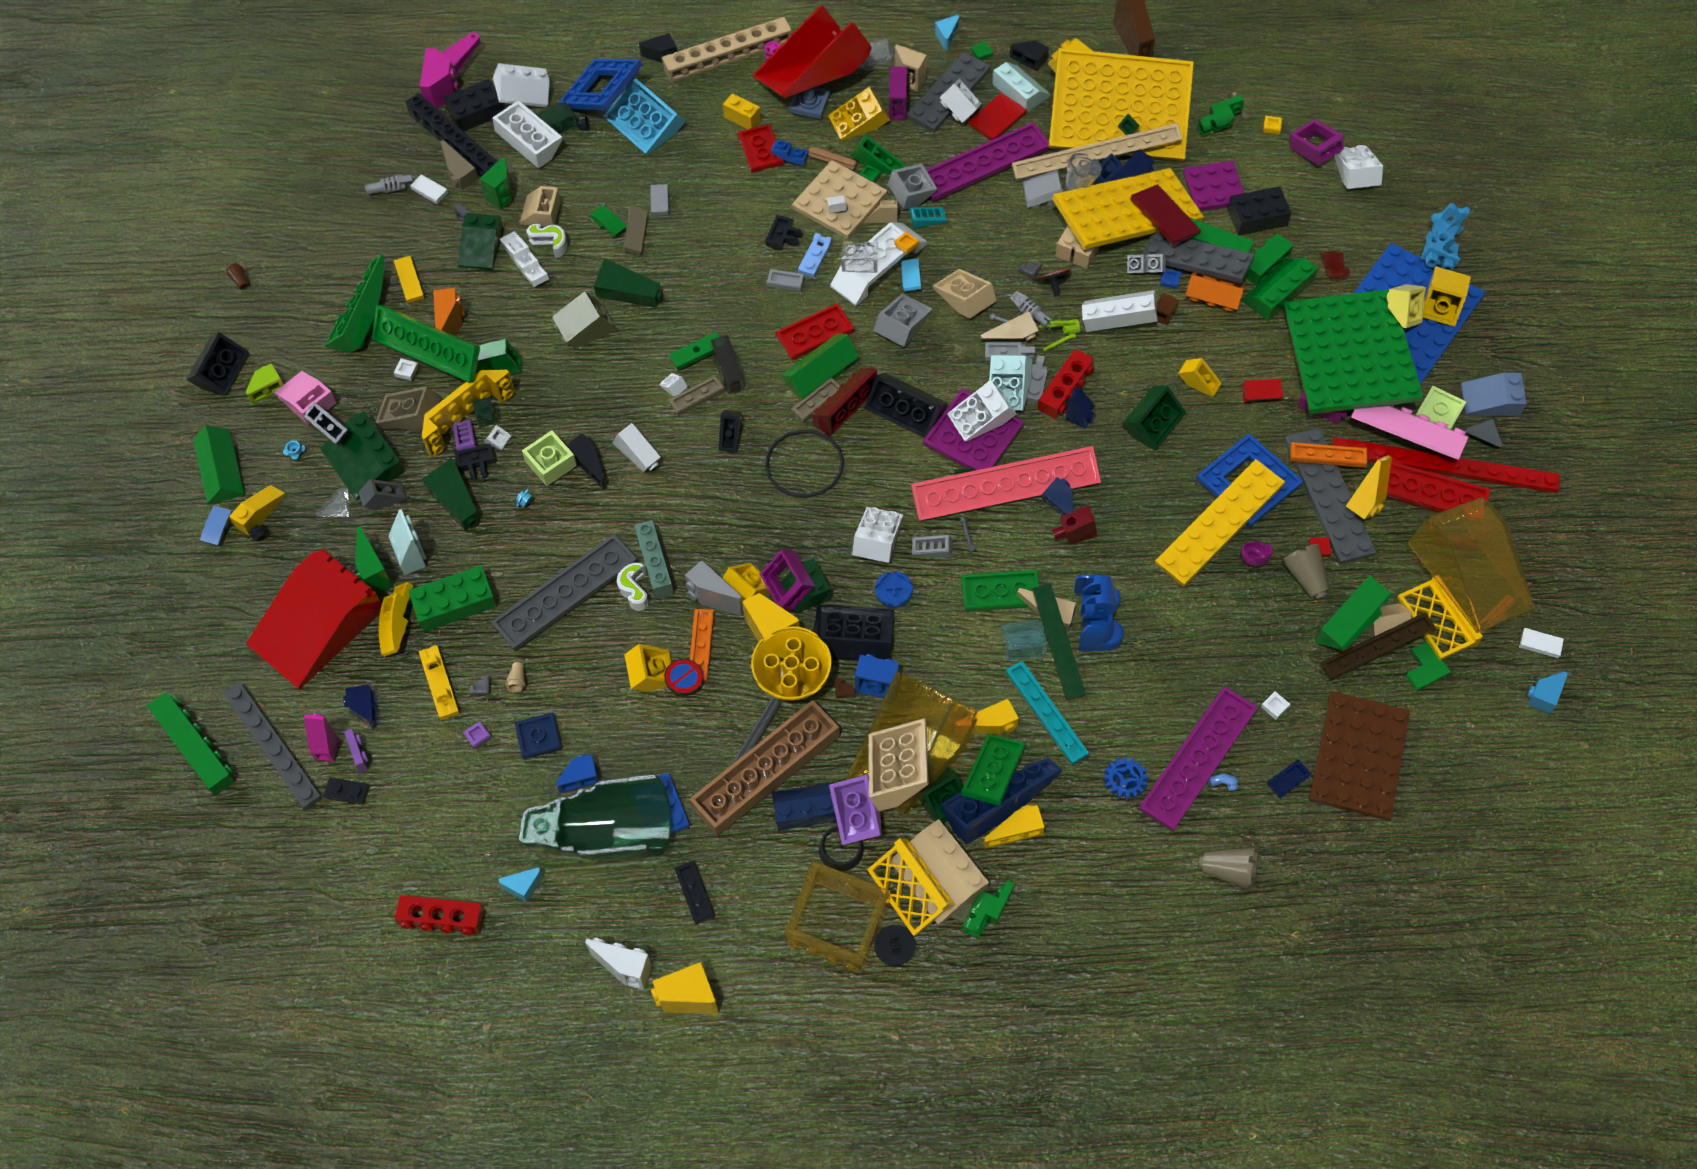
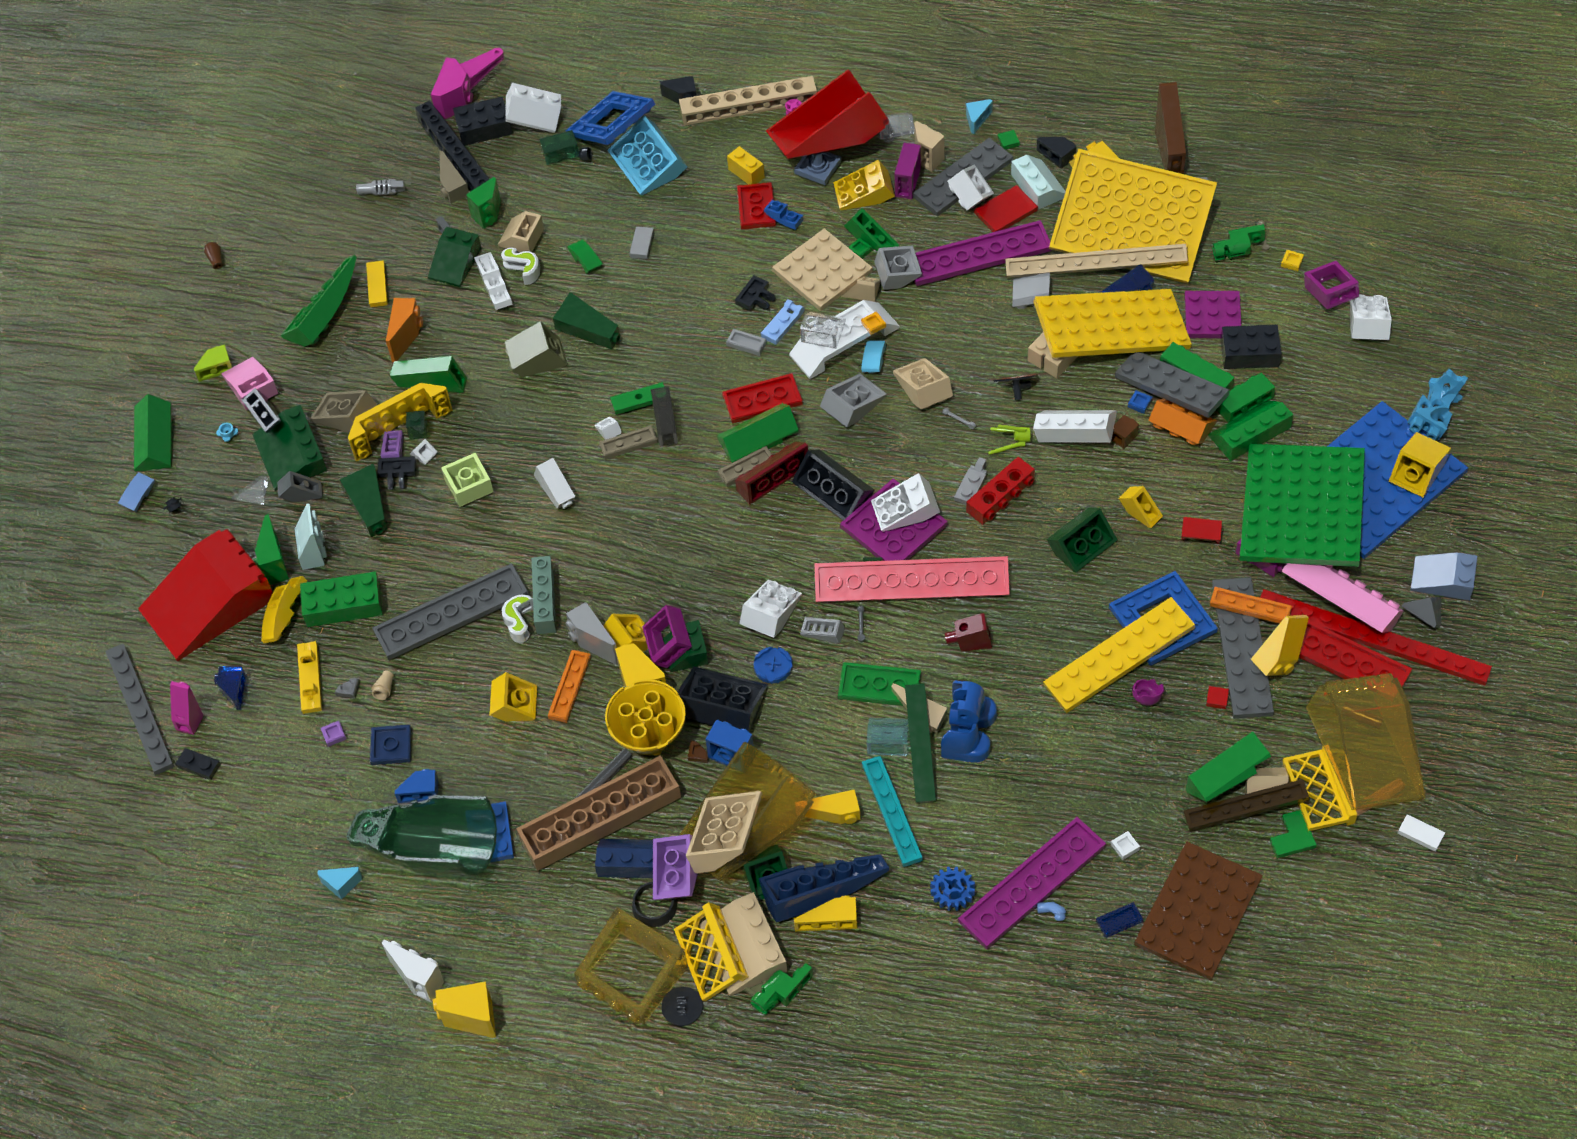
camera: 15 degrees right, 5 degrees down
green brick [146,691,235,796] -> none
black slope [186,332,249,396] -> none
yellow slope [229,485,286,536] -> none
medium lavender plate [344,729,369,773] -> none
green plate [372,305,480,382] -> none
white plate [394,359,419,381] -> none
red brick [394,895,485,936] -> none
white tile [410,175,448,204] -> none
white slope [493,100,562,169] -> none
medium azure plate [516,489,533,508] -> none
black slope [566,433,606,489] -> none
dark tan tile [623,206,648,255] -> none
piece [664,659,703,695] -> none
black tile [674,861,715,925] -> none
black slope [719,410,742,452] -> none
black piece [765,429,844,498] -> none
medium nougat axle [808,147,857,170] -> none
white slope [826,195,846,213] -> none
teal slope [909,207,947,229] -> none
green tile [961,733,1026,806] -> none
tan slope [980,311,1039,341] -> none
light grey hinge [985,342,1035,361] -> none
light aqua slope [989,356,1032,411] -> none
light grey hinge [1010,291,1053,328] -> none
flat silver tile [1018,261,1042,279] -> none
dark blue slope [1041,477,1073,516] -> none
clear cone [1064,153,1102,191] -> none
clear blue slope [1066,386,1096,428] -> none
dark blue slope [1083,153,1123,186] -> none
dark green slope [1118,114,1140,135] -> none
light grey slope [1127,254,1165,273] -> none
dark red tile [1130,184,1201,245] -> none
dark tan cone [1199,848,1257,890] -> none
dark tan cone [1283,544,1329,600] -> none
clear red slope [1320,250,1350,278] -> none
light yellow slope [1387,284,1426,328] -> none
yellowish green tile [1416,386,1466,429] -> none
dark azure slope [1527,672,1568,714] -> none

